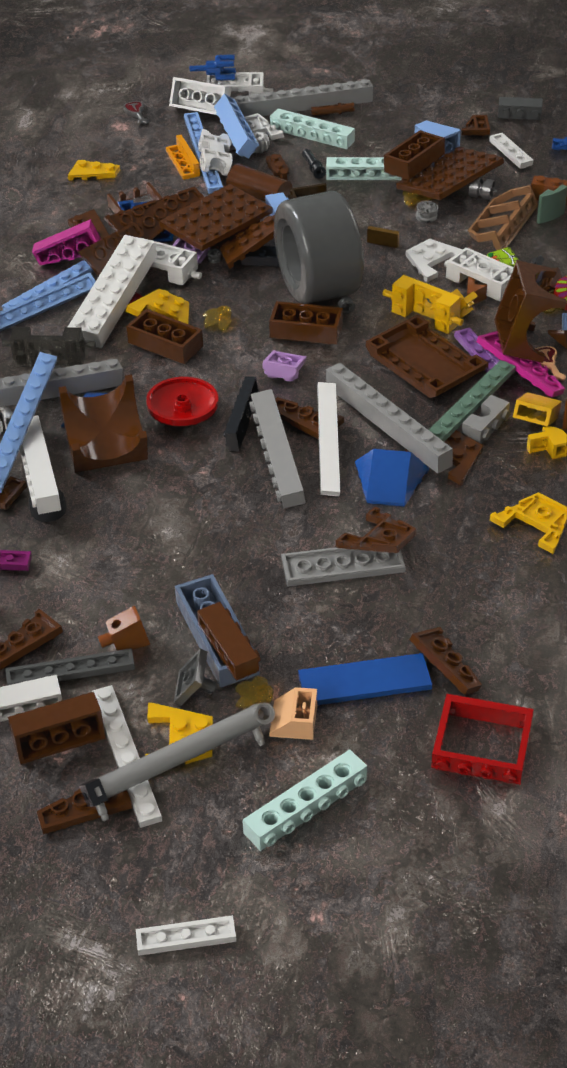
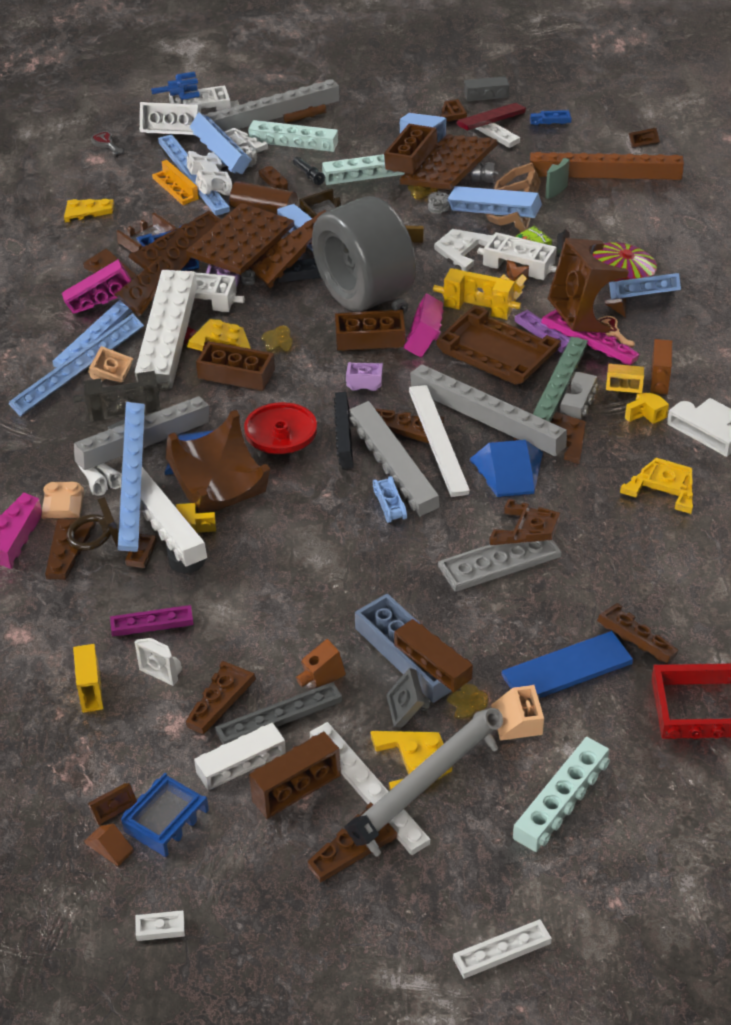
camera: 15 degrees left, 0 degrees up
none -> light nougat slope [88,346,134,383]
none -> yellow brick [176,503,216,533]
none -> light blue piece [373,476,407,523]
none -> dark pink wedge [404,293,444,358]
none -> light blue brick [448,186,542,218]
none -> dark red tile [457,103,526,131]

